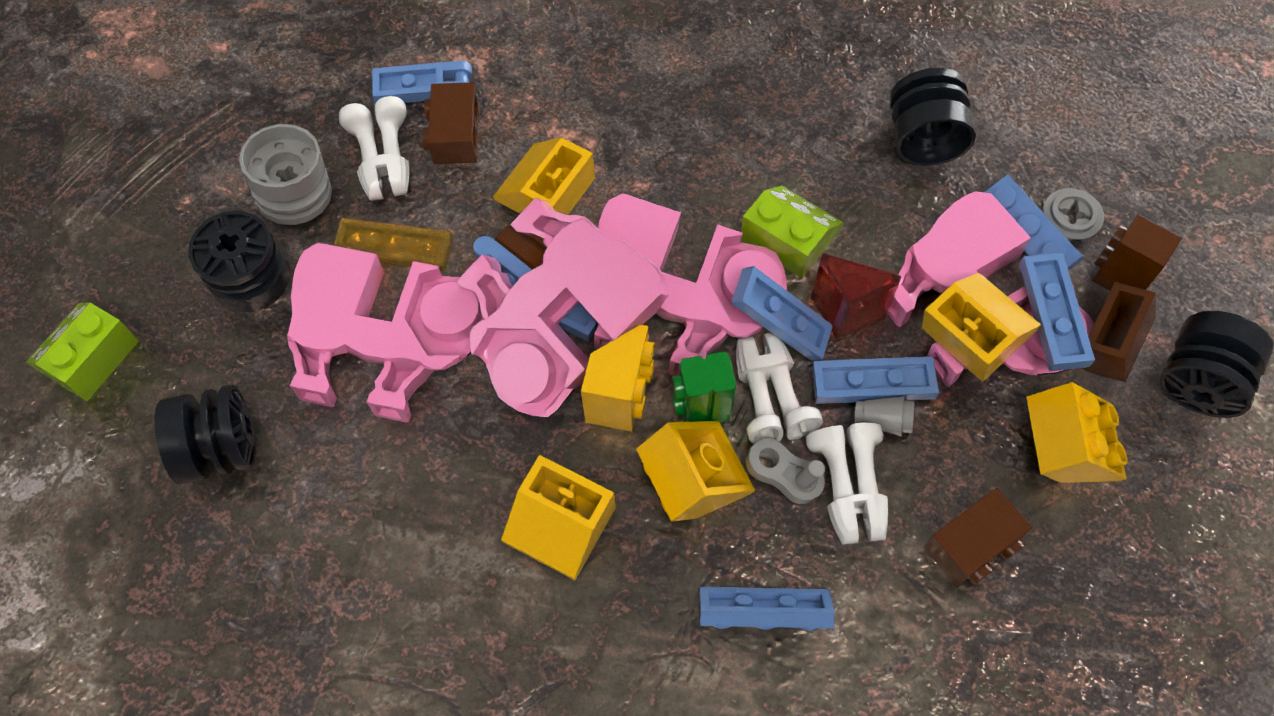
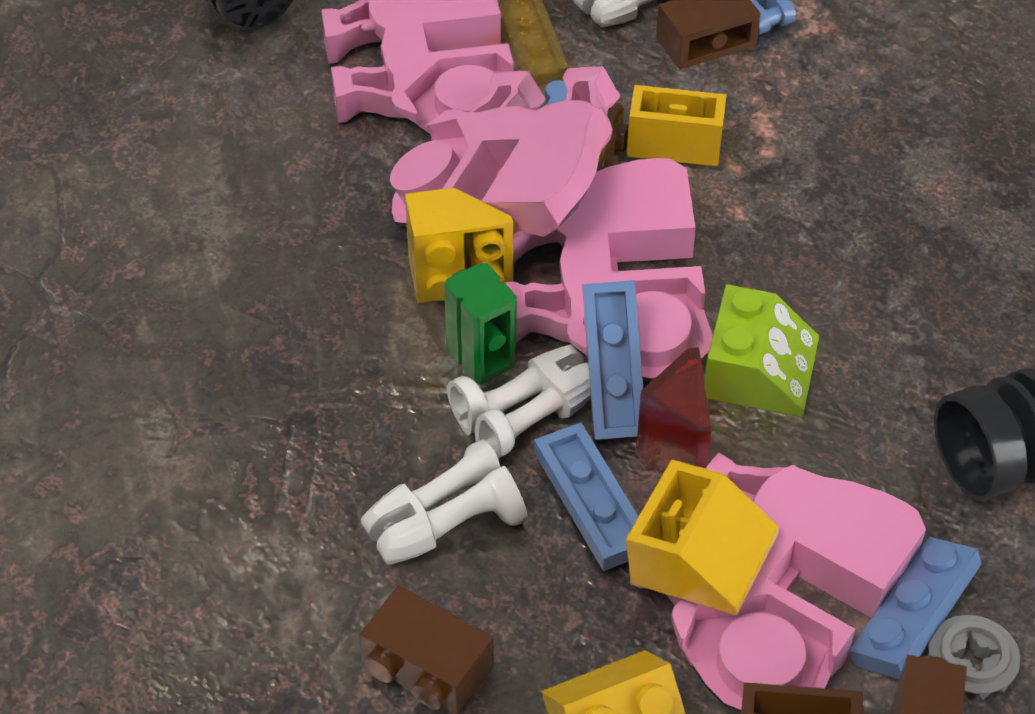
camera: 65 degrees right, 15 degrees down
yellow slope [501,455,616,581] -> none
yellow slope [636,421,755,522] -> none
medium blue plate [699,587,835,631] -> none
light grey piece [745,438,825,504] -> none
light grey cone [855,396,915,437] -> none
medium blue plate [1019,252,1095,371] -> none

